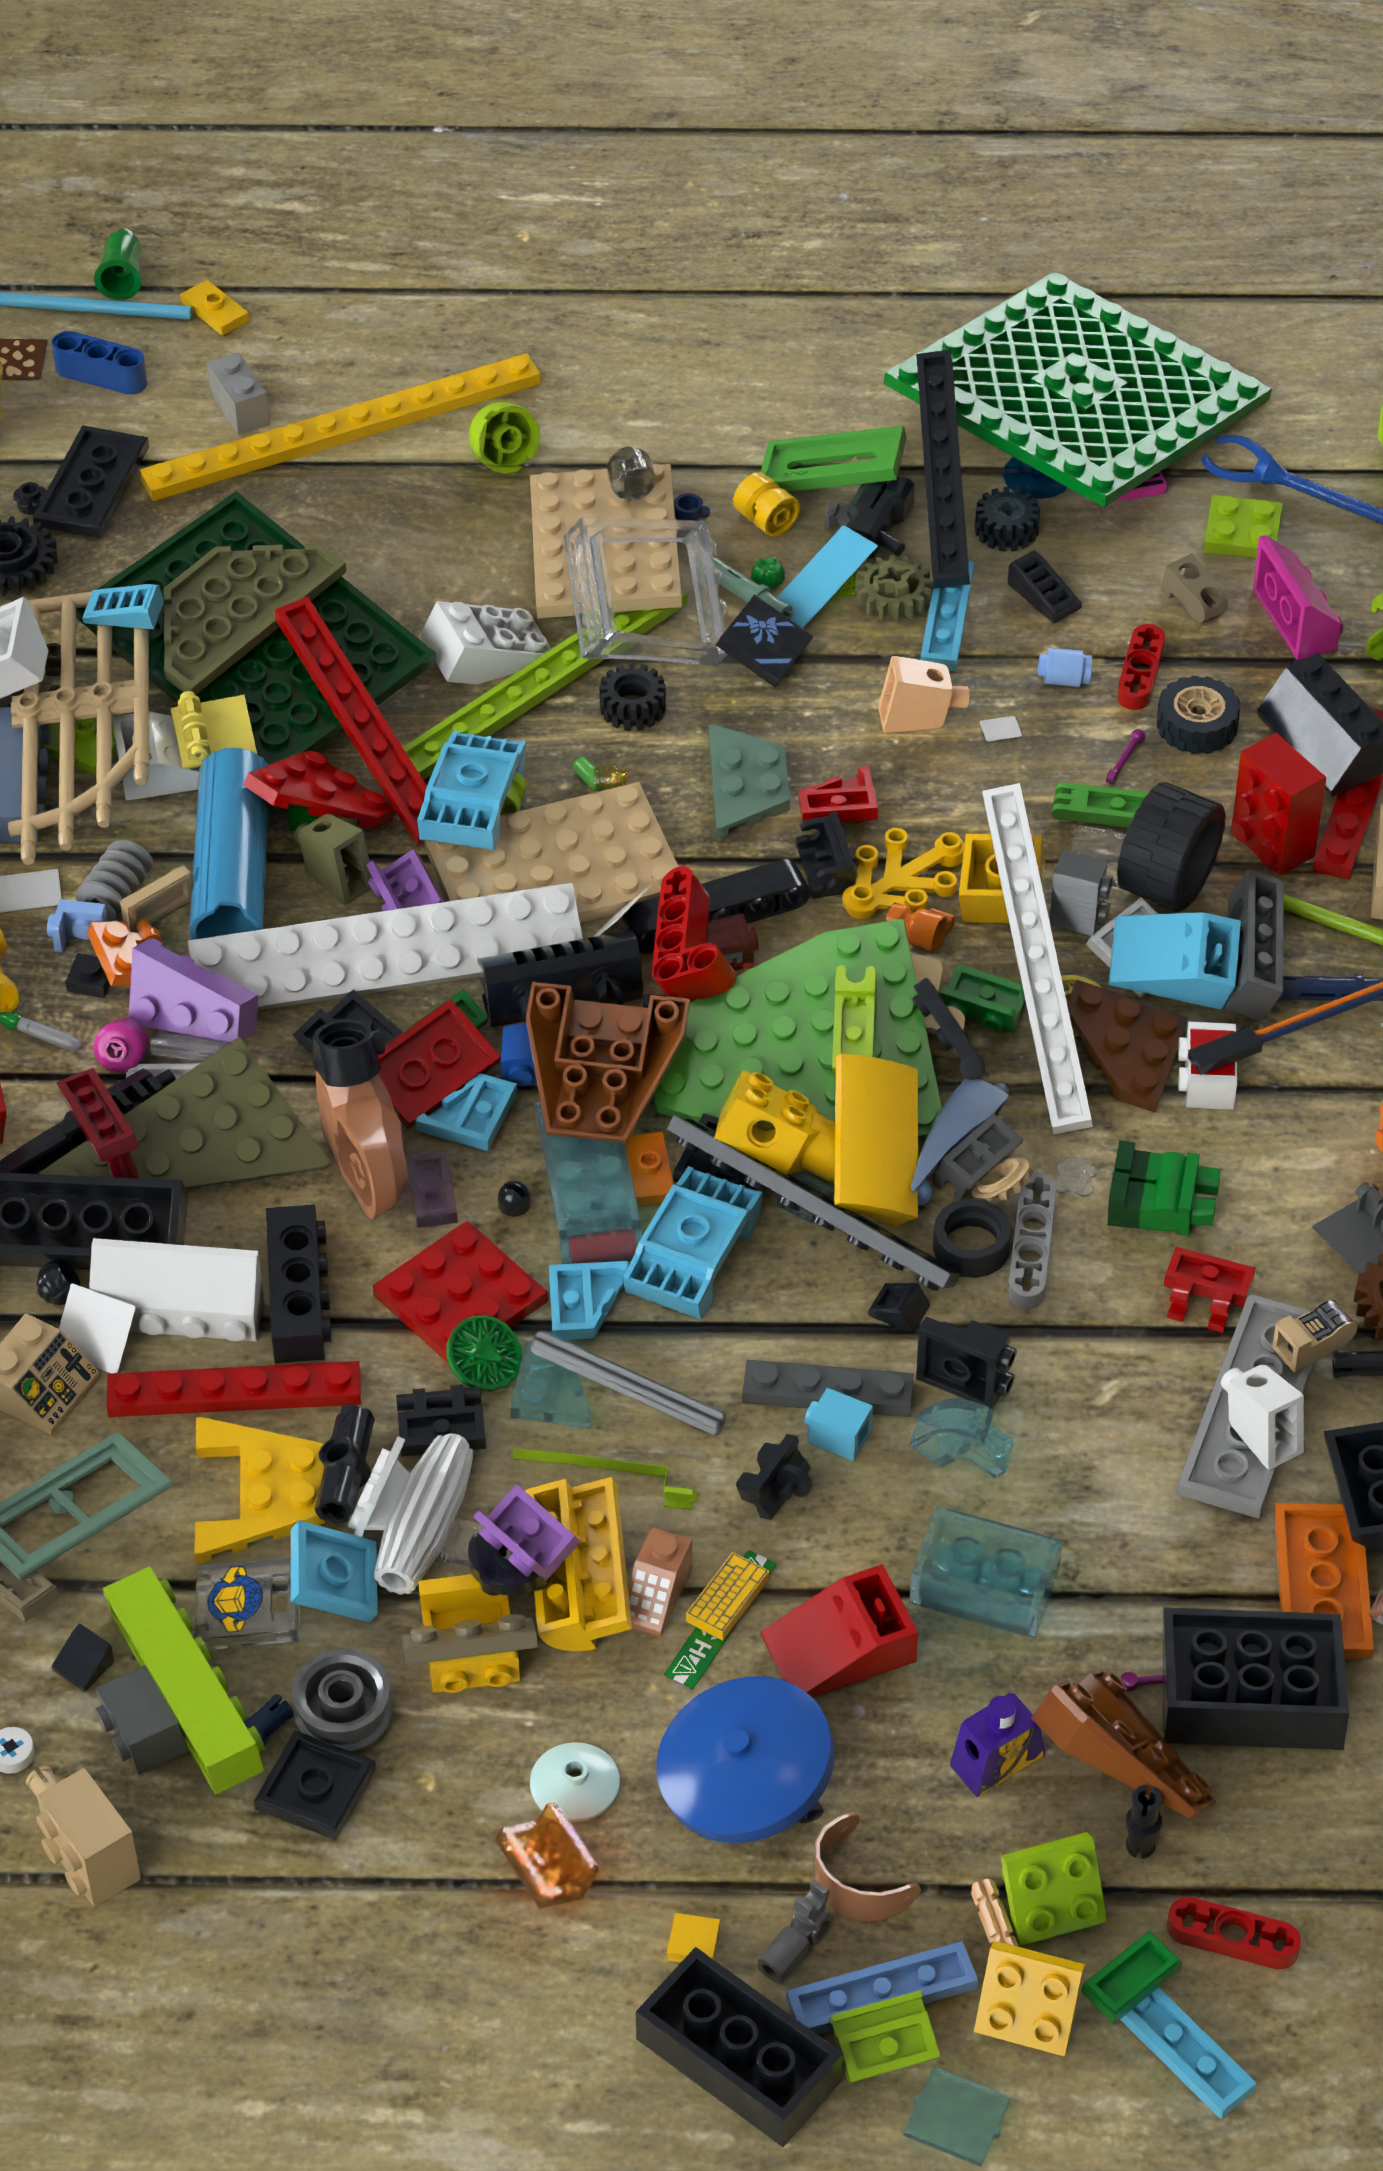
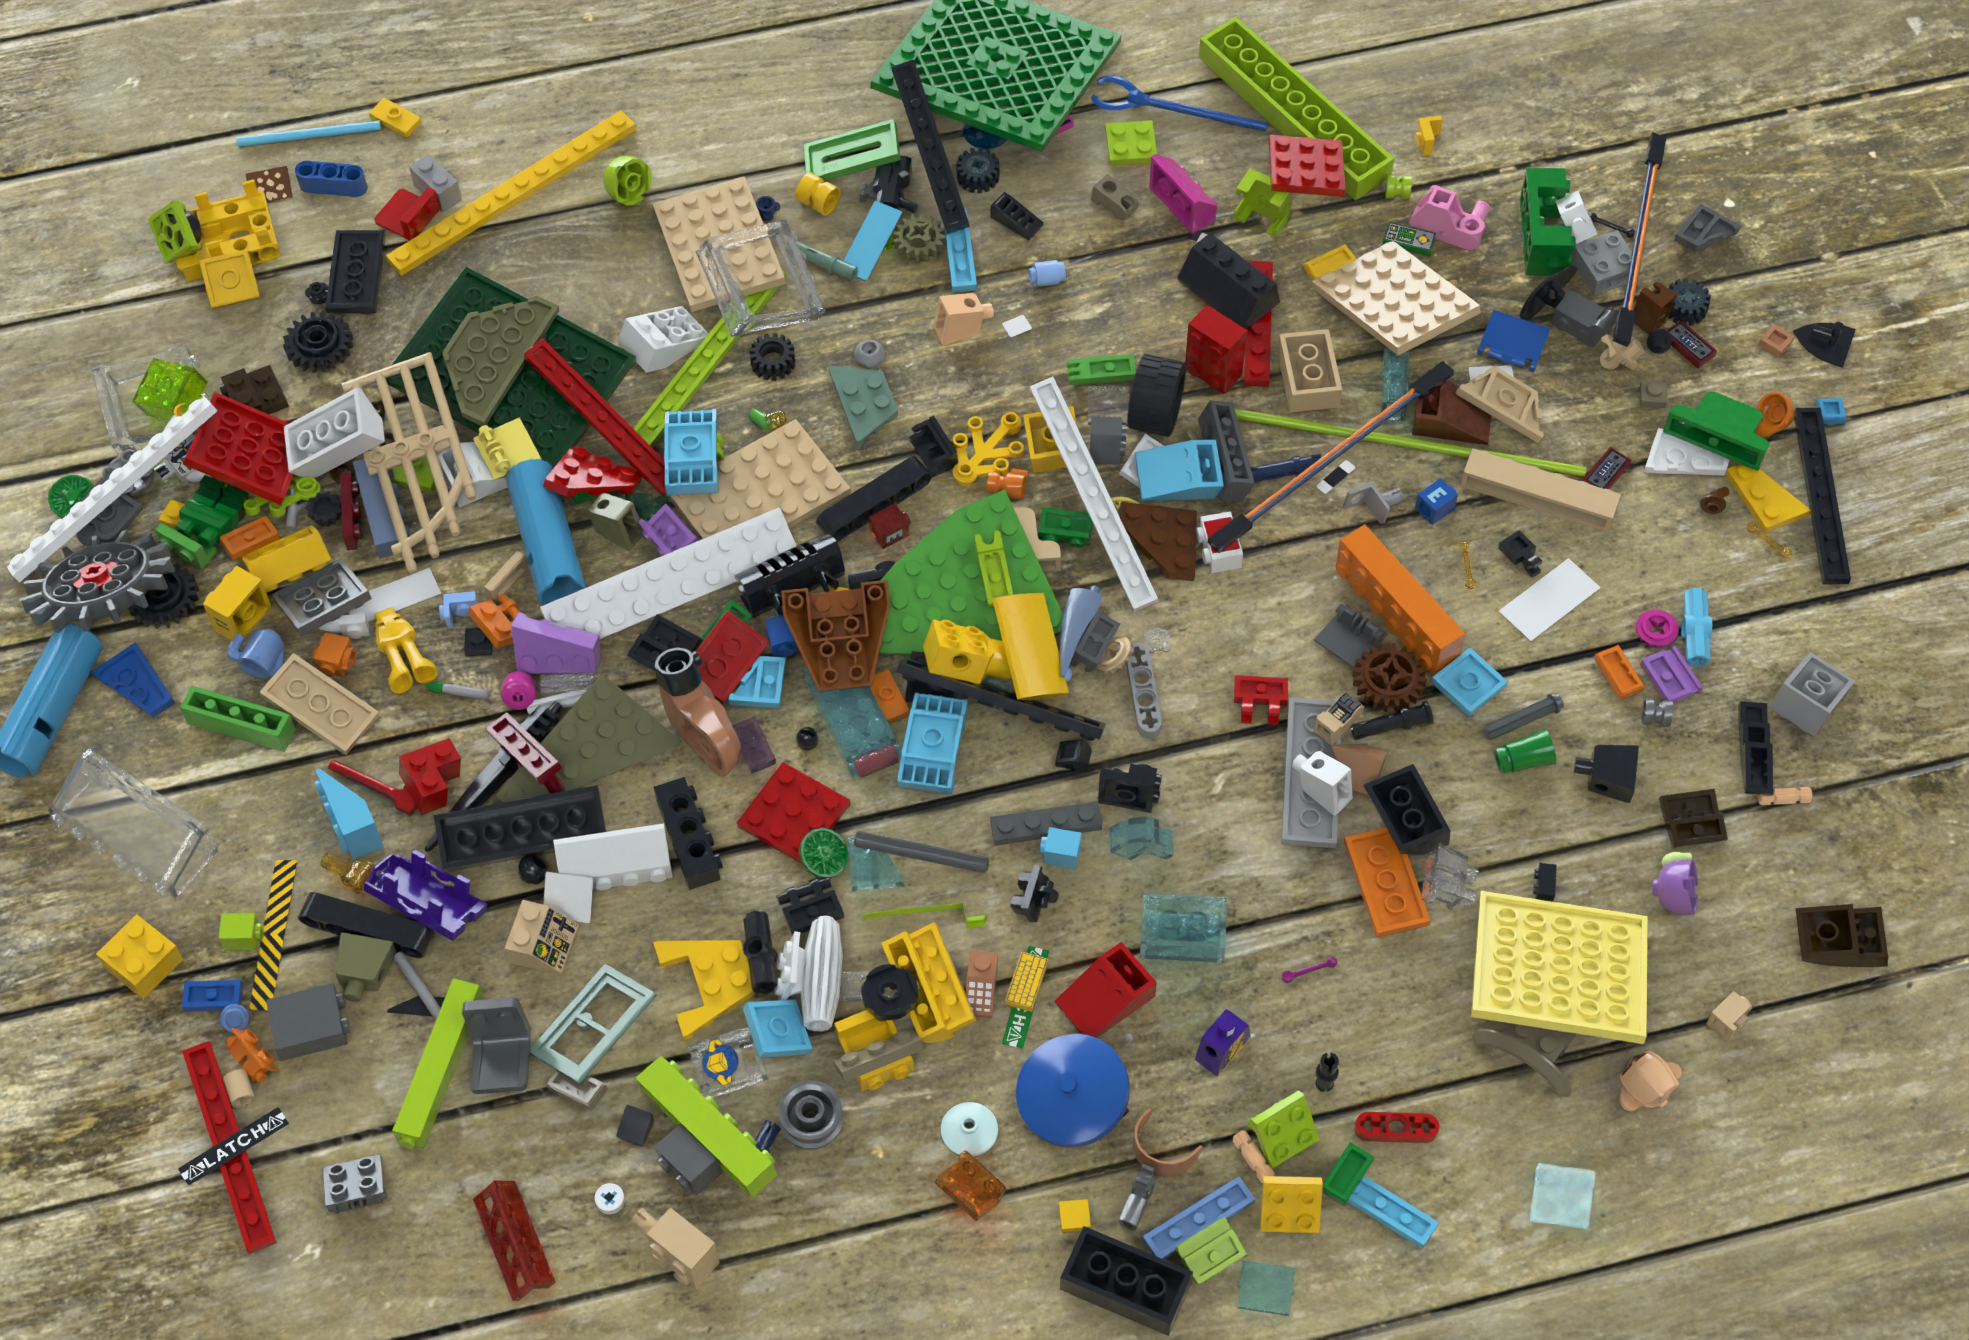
camera: 15 degrees left, 10 degrees up
light grey piece [76,840,154,922] -> none
medium azure slope [82,584,164,630] -> none
green plant [94,228,141,299] -> none
red plate [106,1361,361,1417] -> none
black plate [254,1730,376,1840] -> none
medium lavender bracket [473,1484,581,1581] -> none
medium azure wing [549,1261,628,1340] -> none
white sticker [593,885,651,937] -> none
clear smoke head [607,447,656,500] -> none
red beam [652,866,736,1003] -> none
black tile [716,594,814,687] -> none
green piece [751,557,785,588] -> none
red wing [798,765,878,823] -> none
black plate [913,977,985,1080] -> none
black tyre [933,1198,1012,1278] -> none
dark orange wedge [1031,1669,1216,1819] -> none
magenta hinge [1106,729,1146,785] -> none
green hips [1107,1140,1221,1236] -> none
red beam [1117,624,1165,710] -> none
black wheel [1156,676,1240,754] -> none
black slope [1162,1607,1349,1750] -> none
none -> red bracket [374,187,440,241]
none -> clear green plate [625,493,670,520]
none -> light grey plate [854,339,885,368]
none -> medium nougat slope [1331,744,1388,798]

